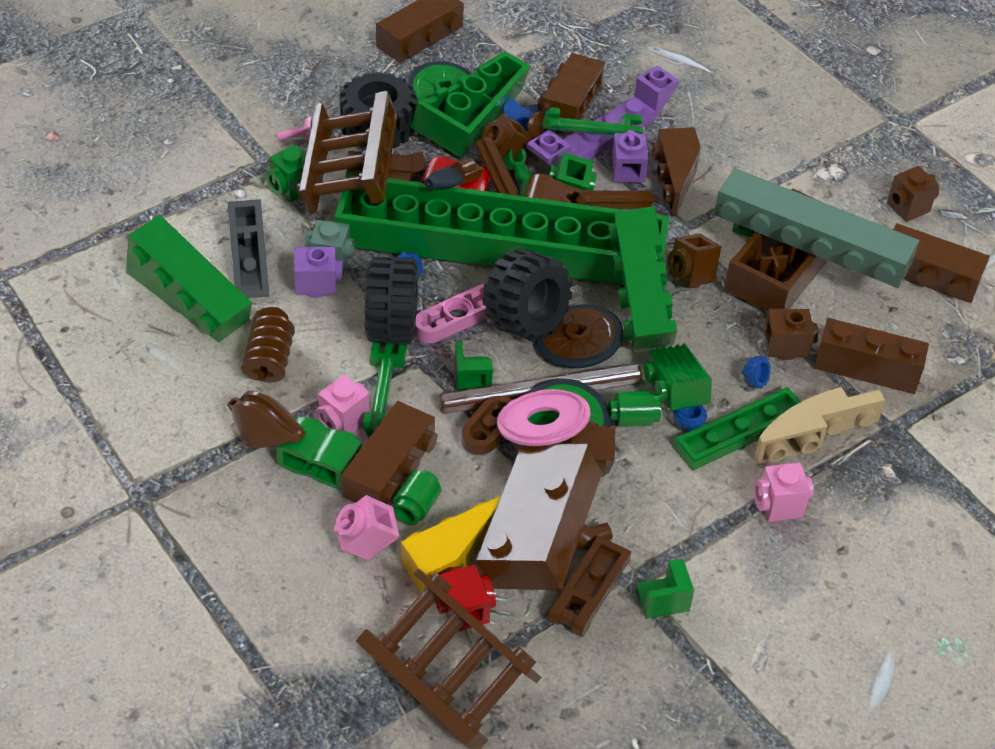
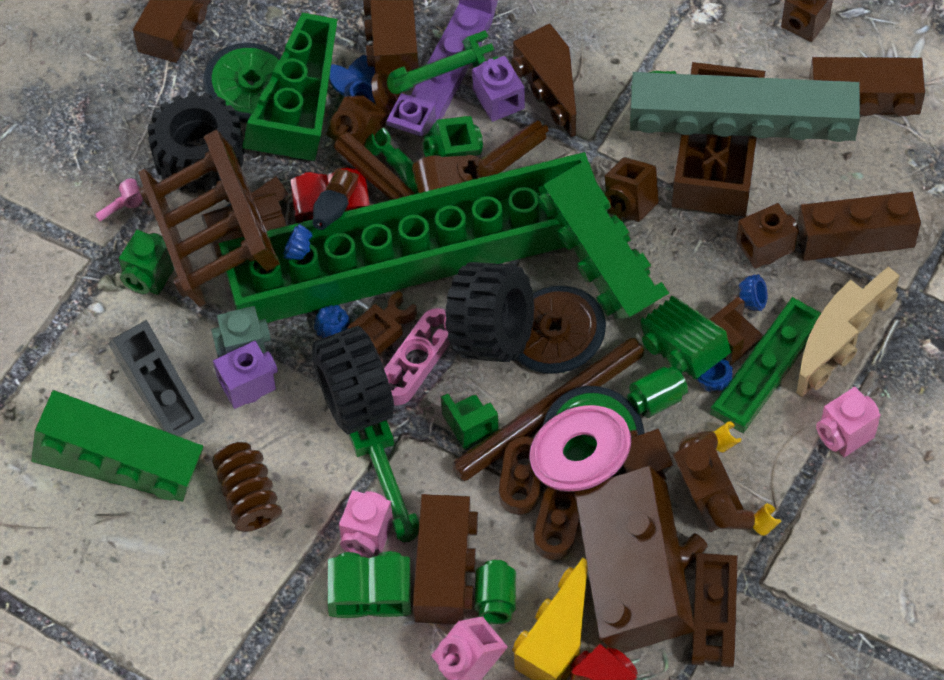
camera: 20 degrees left, 10 degrees up
reddish brown hat [227,391,306,448] -> none
green panel [636,559,694,619] -> none
none -> blue piece [283,224,313,260]
none -> reddish brown plate [348,292,417,355]
none -> reddish brown plate [534,487,580,560]
none -> reddish brown torso [673,422,782,536]
none -> reddish brown panel [709,296,763,366]

